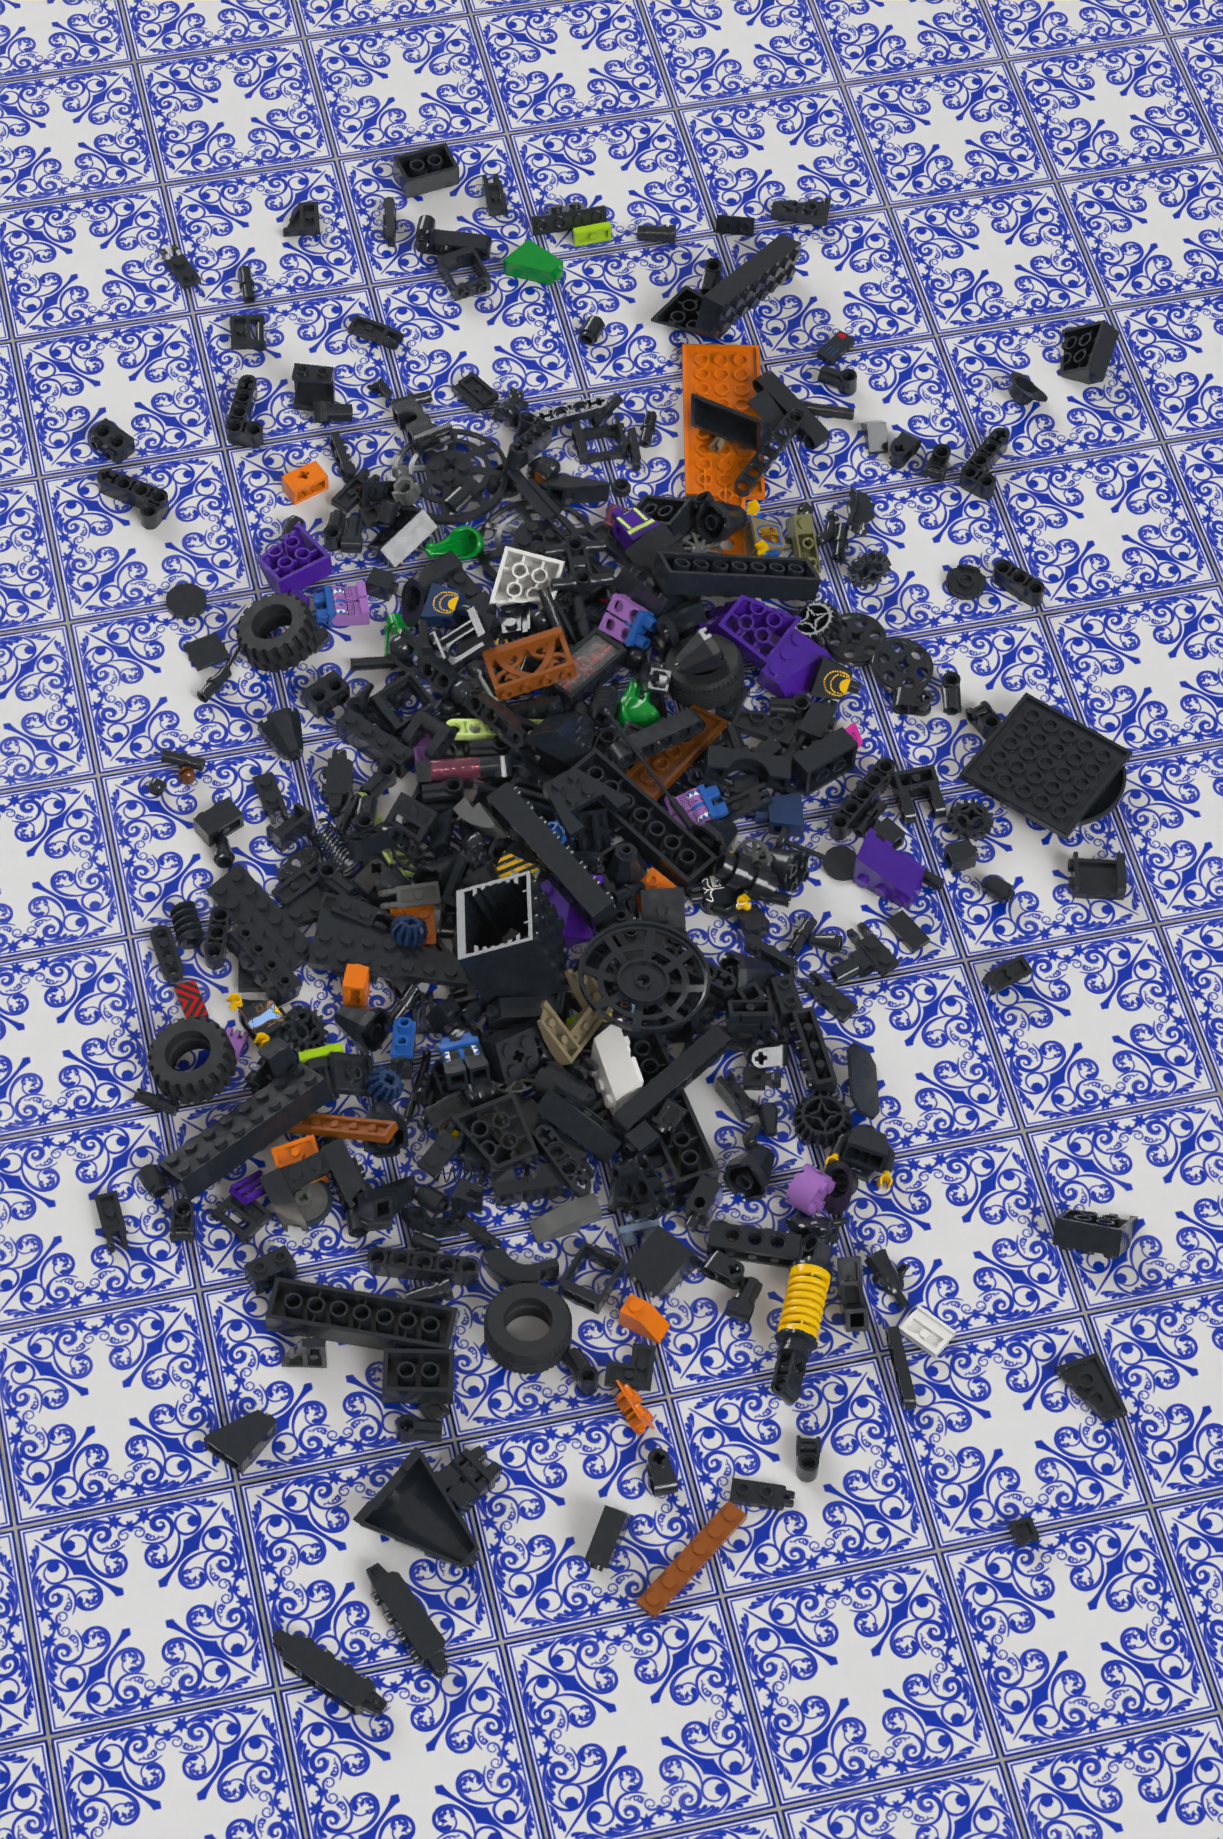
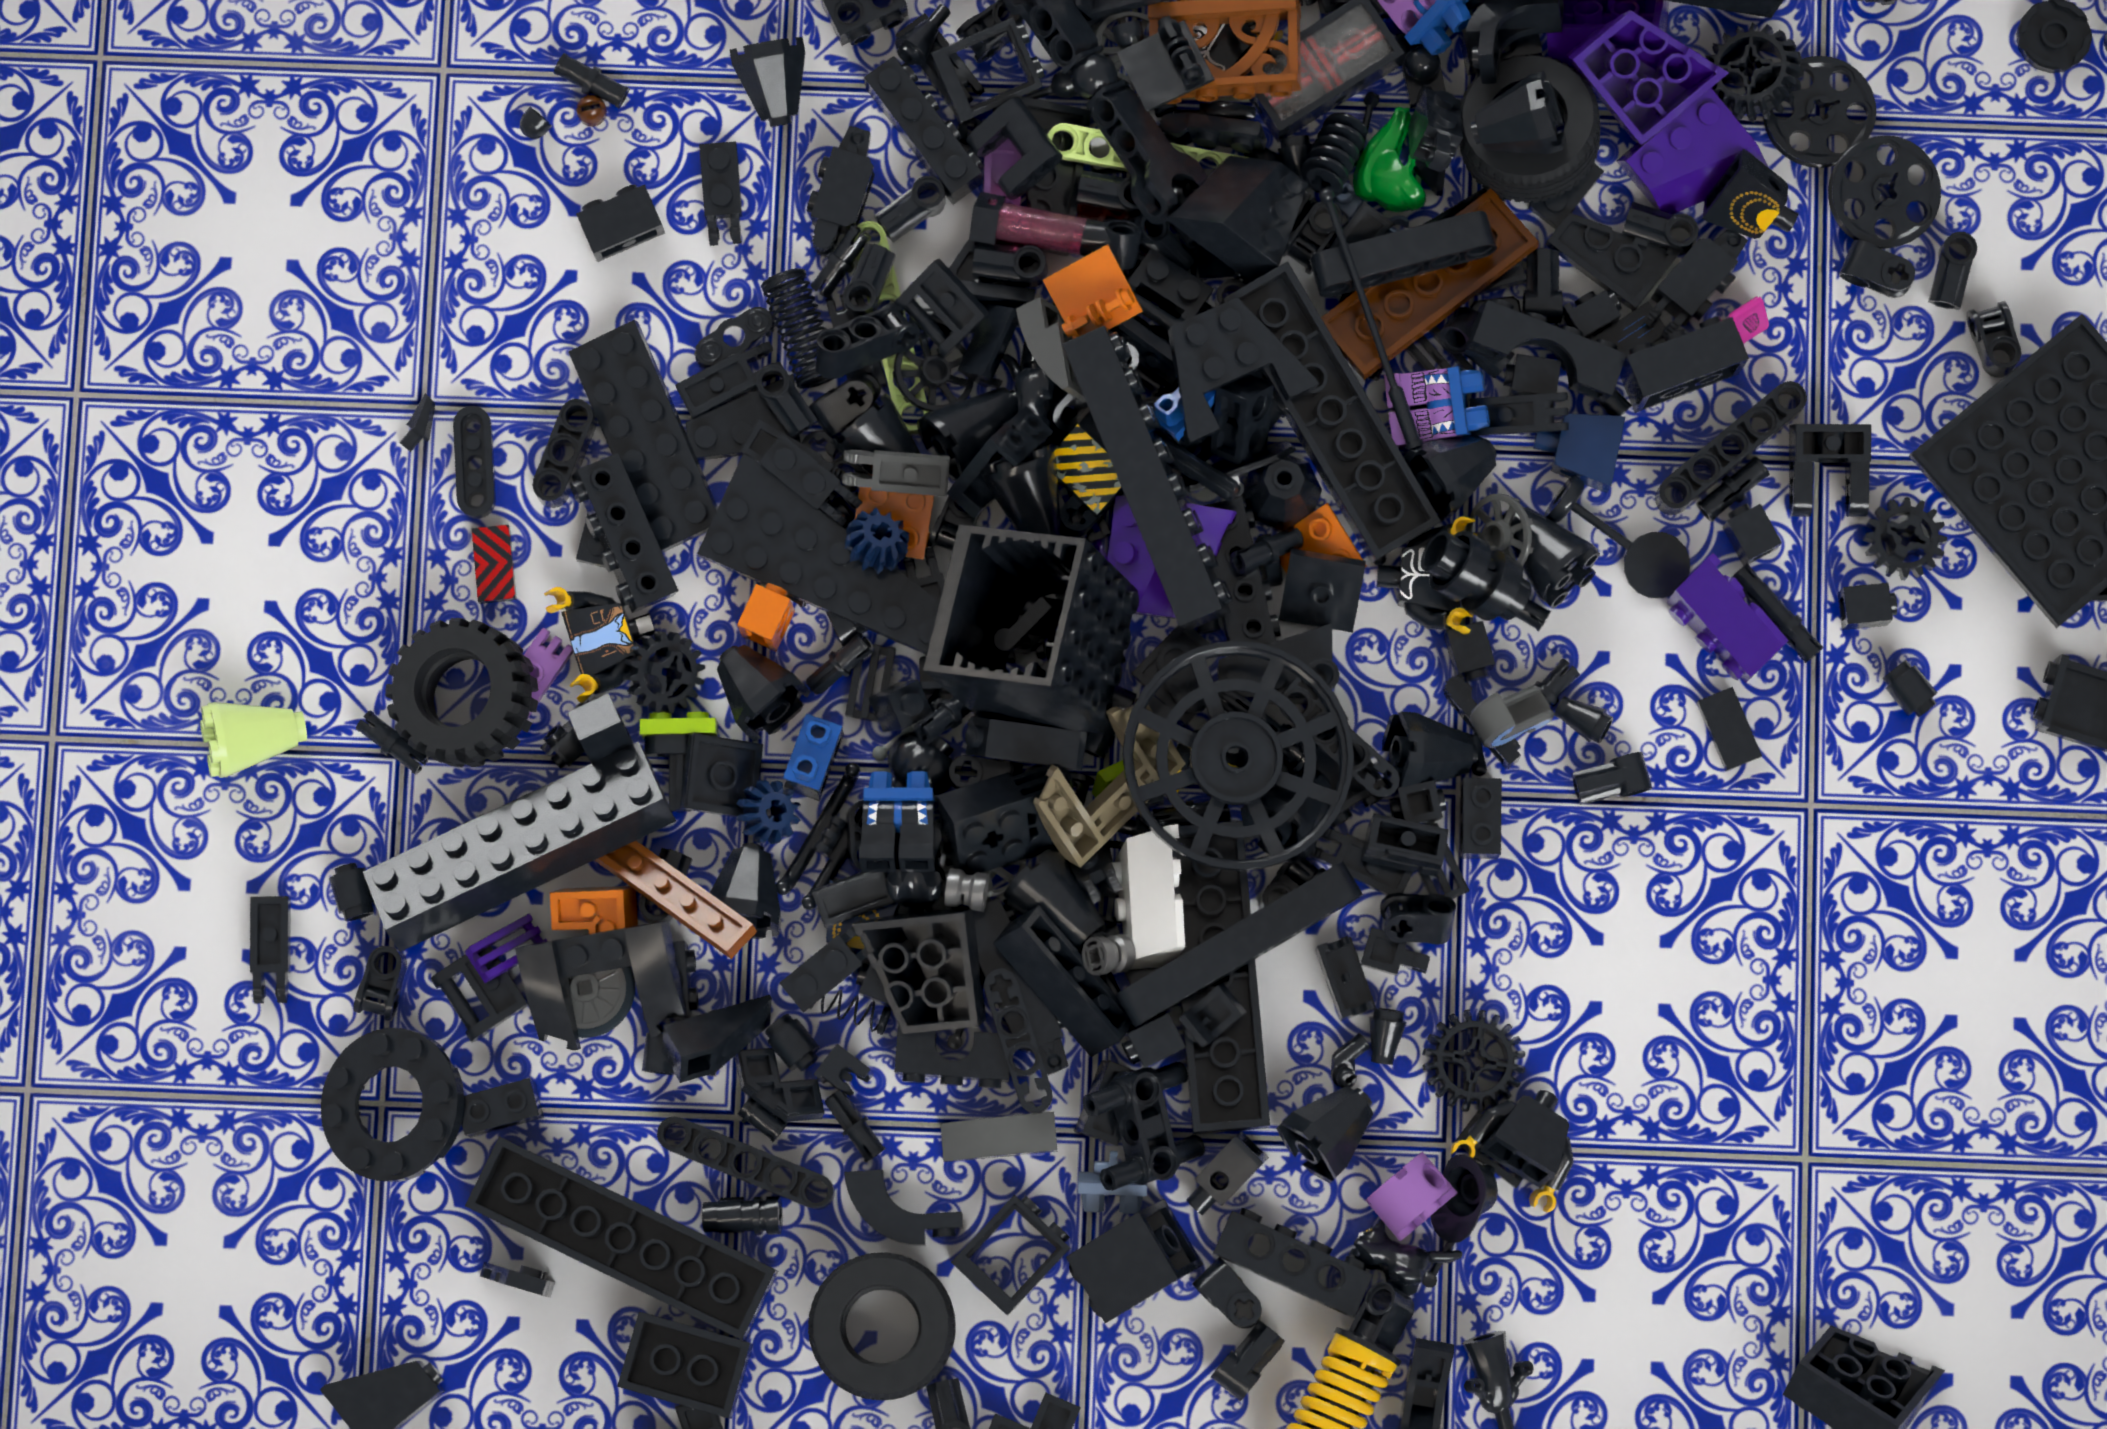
camera: 20 degrees right, 25 degrees up
black piece [170,901,204,949] -> none
black cone [213,836,235,868] -> none
black panel [266,802,312,853] -> none
orange slope [619,1294,670,1344] -> none
black brick [788,1006,837,1096] -> none
black hinge [800,971,858,1024] -> none
black hinge [846,922,900,977] -> none
black shield [846,1043,880,1120] -> none
black hinge [981,954,1034,995] -> none
none -> yellowish green cone [200,702,307,778]
none -> black plate [321,1028,464,1182]
none -> black bar [399,393,435,452]
none -> flat silver wheel [944,868,989,912]
none -> orange hinge [1043,244,1143,339]
none -> flat silver wheel [1082,934,1136,975]
none -> black hinge [1117,16,1215,112]
none -> dark grey animal [1469,686,1554,748]

